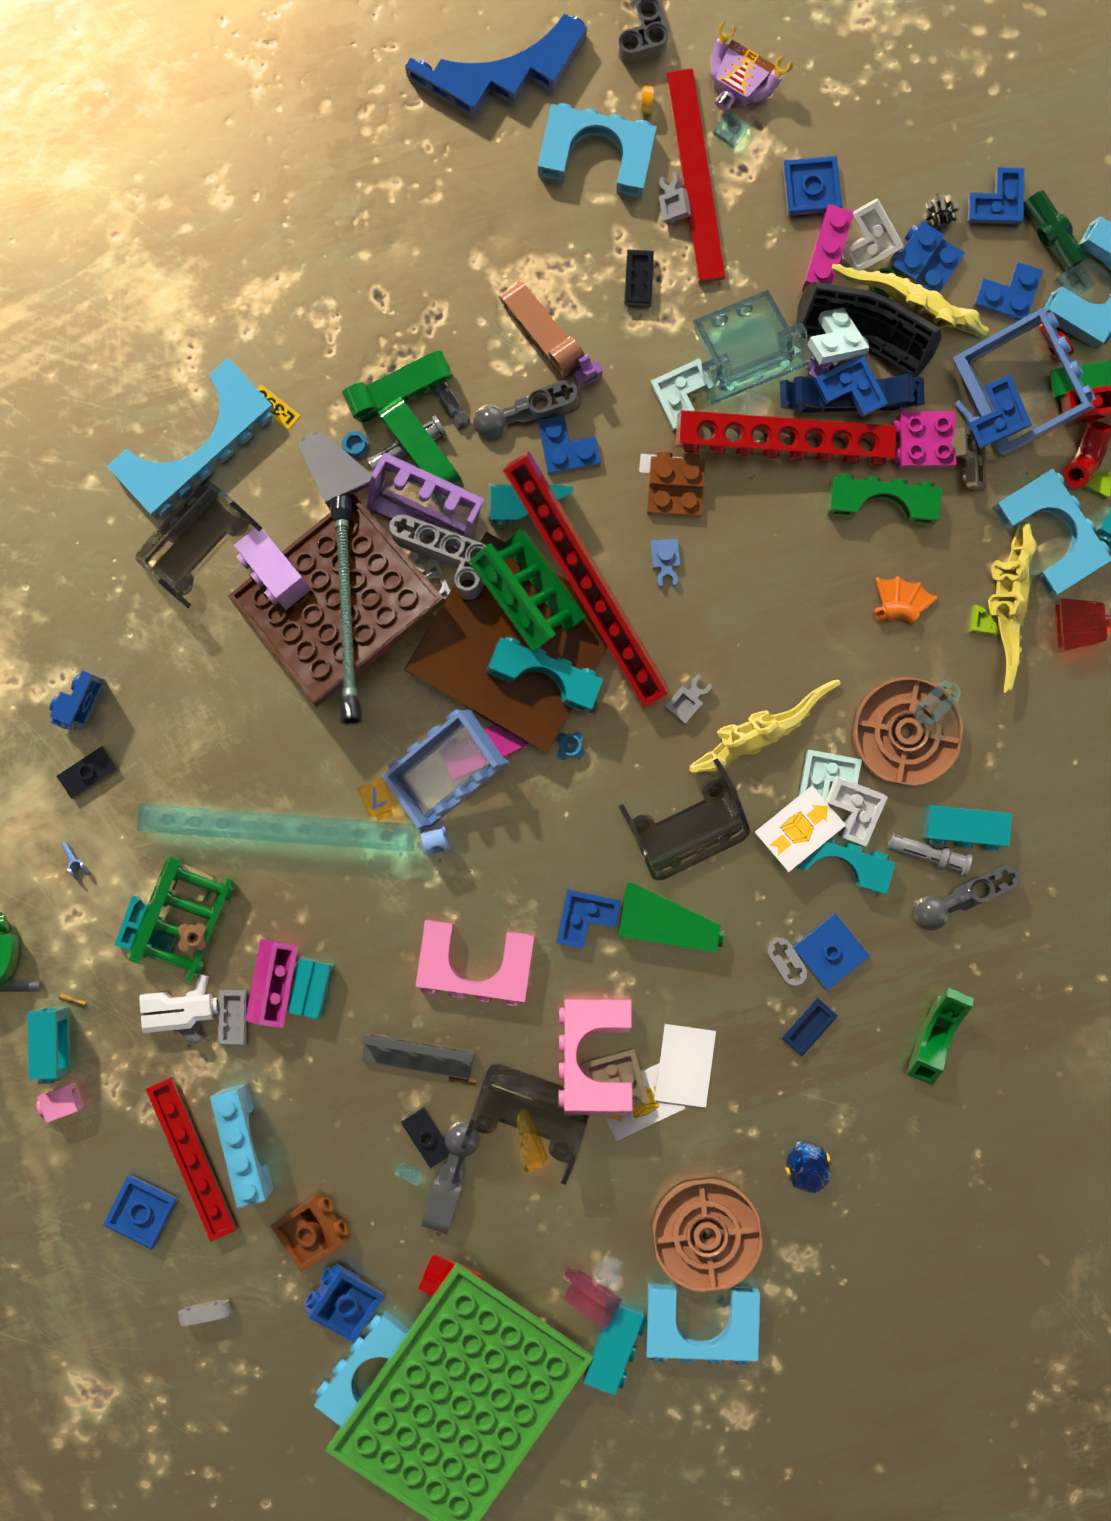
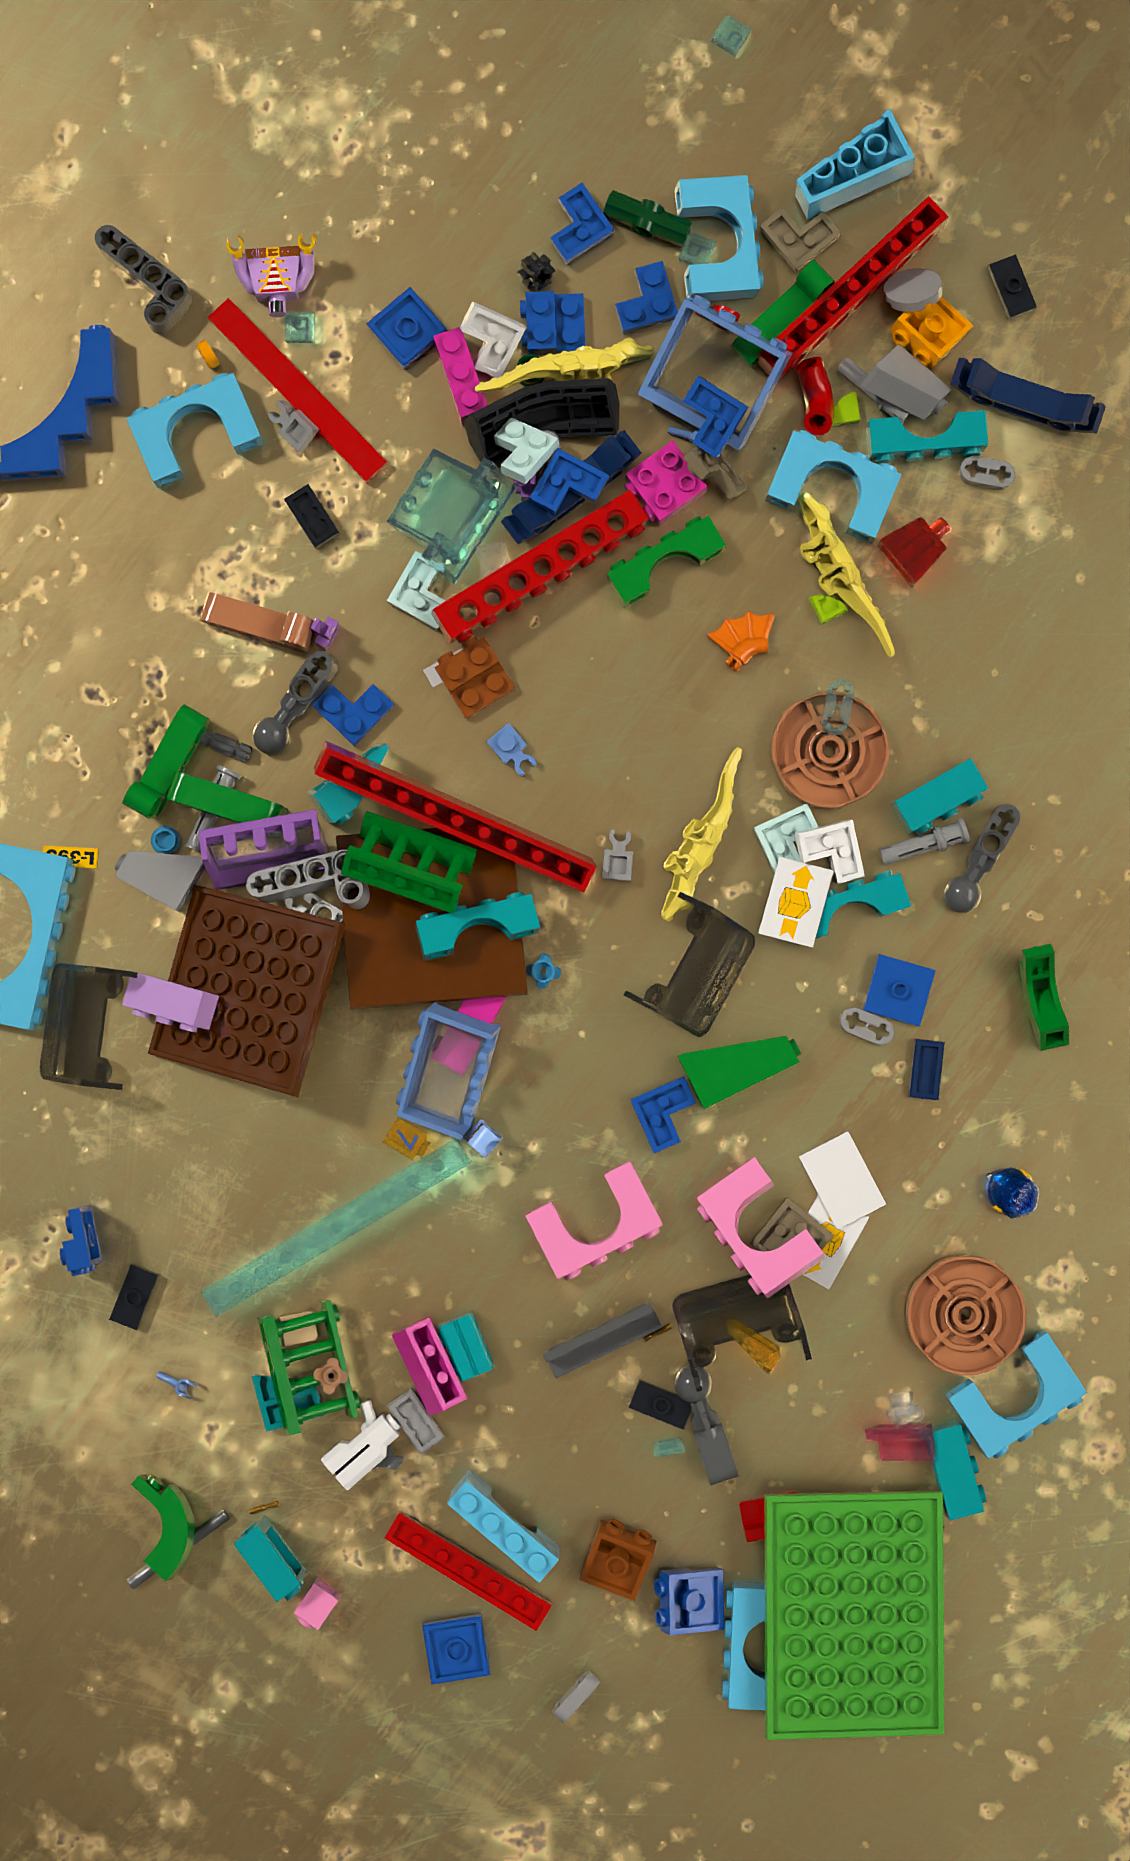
camera: 25 degrees left, 0 degrees up
sand green hose [330,496,362,725] -> none

